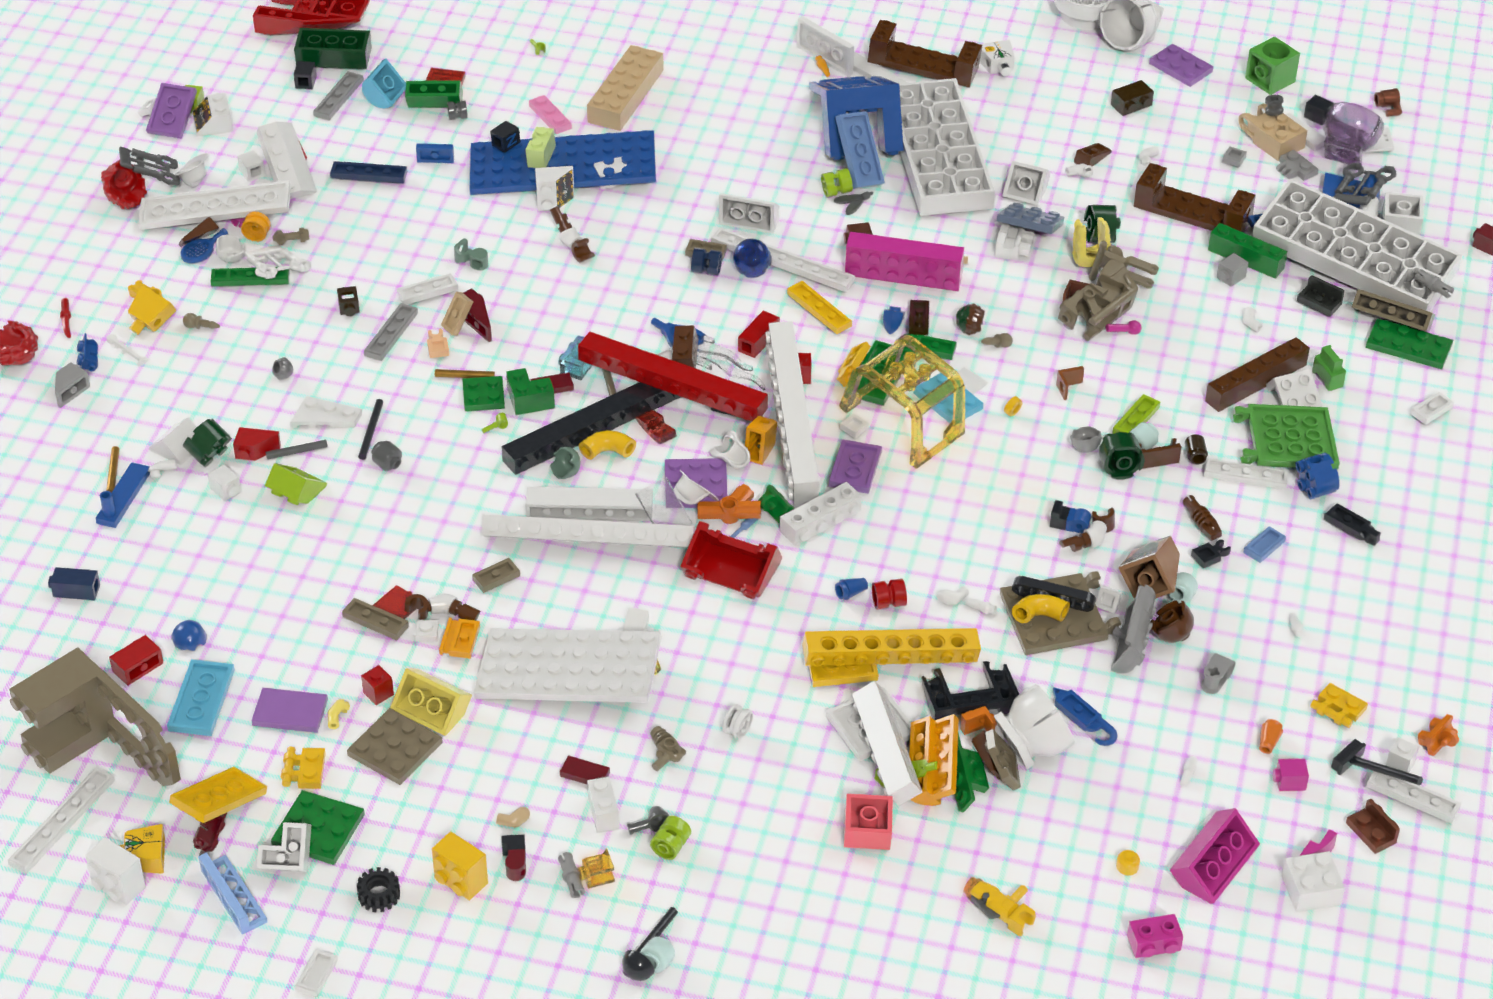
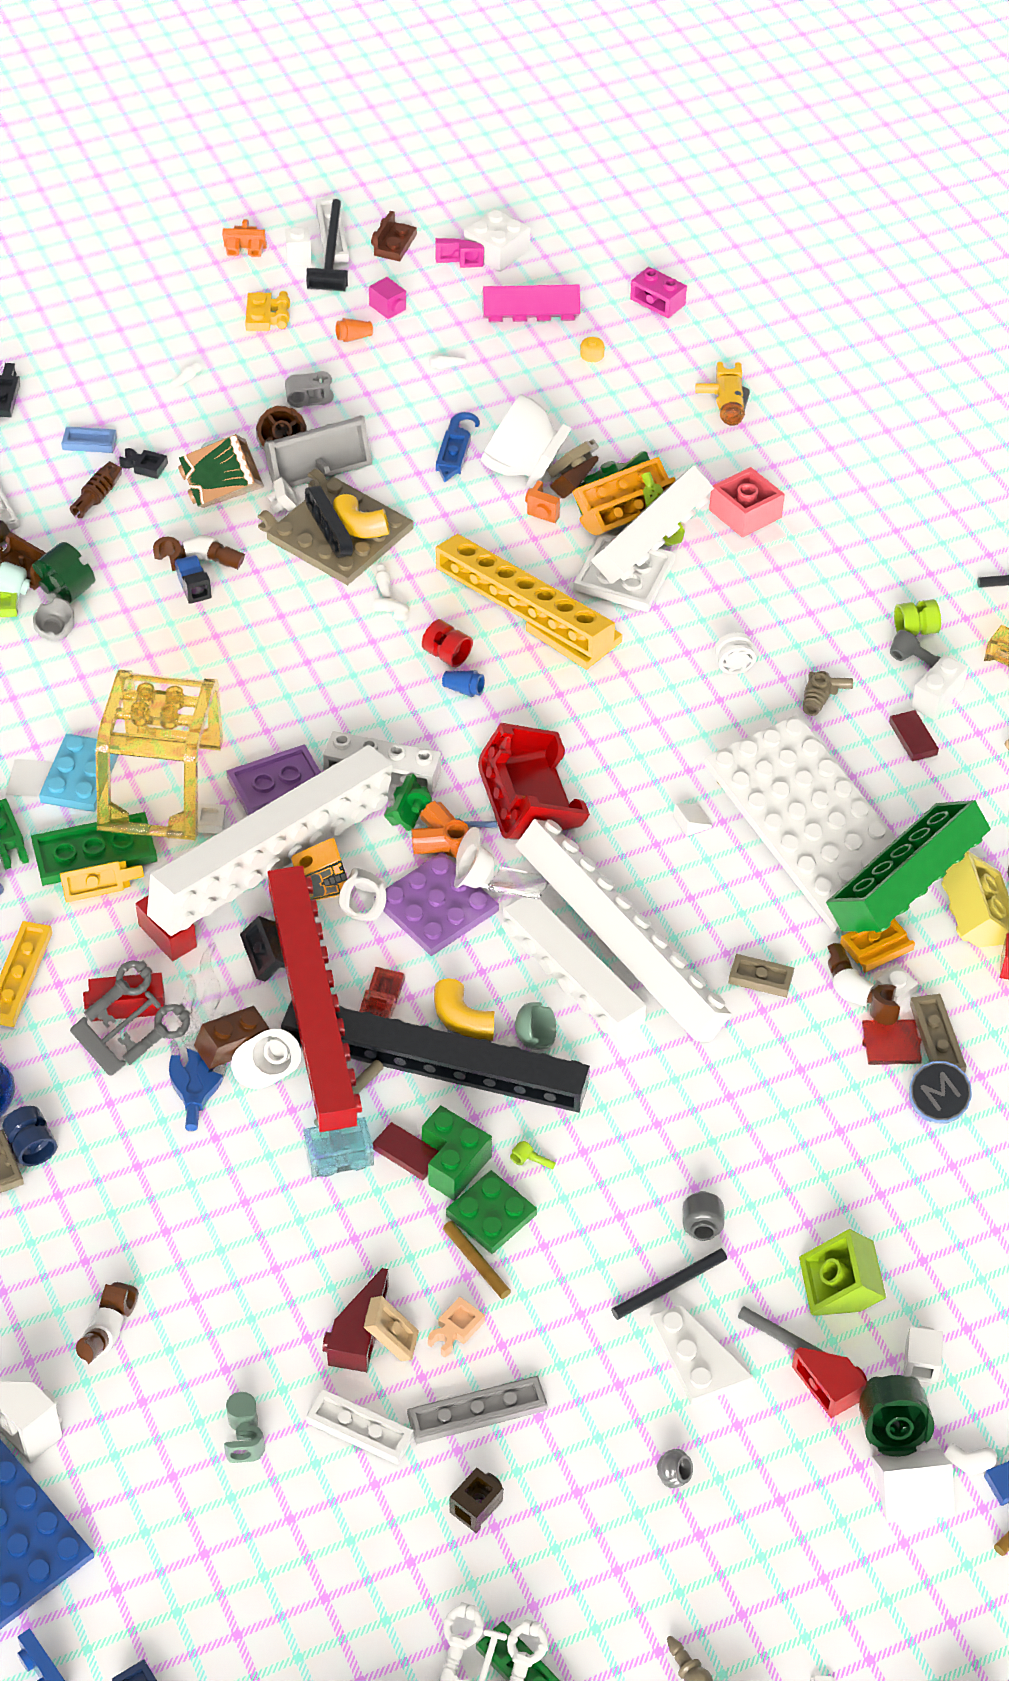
camera: 130 degrees left, 5 degrees up
black wedge [921,661,1019,720] -> none
yellow tile [1004,396,1023,417] -> none
none -> piece [70,960,191,1076]
none -> brick [826,800,991,933]
none -> black tile [909,1061,972,1124]

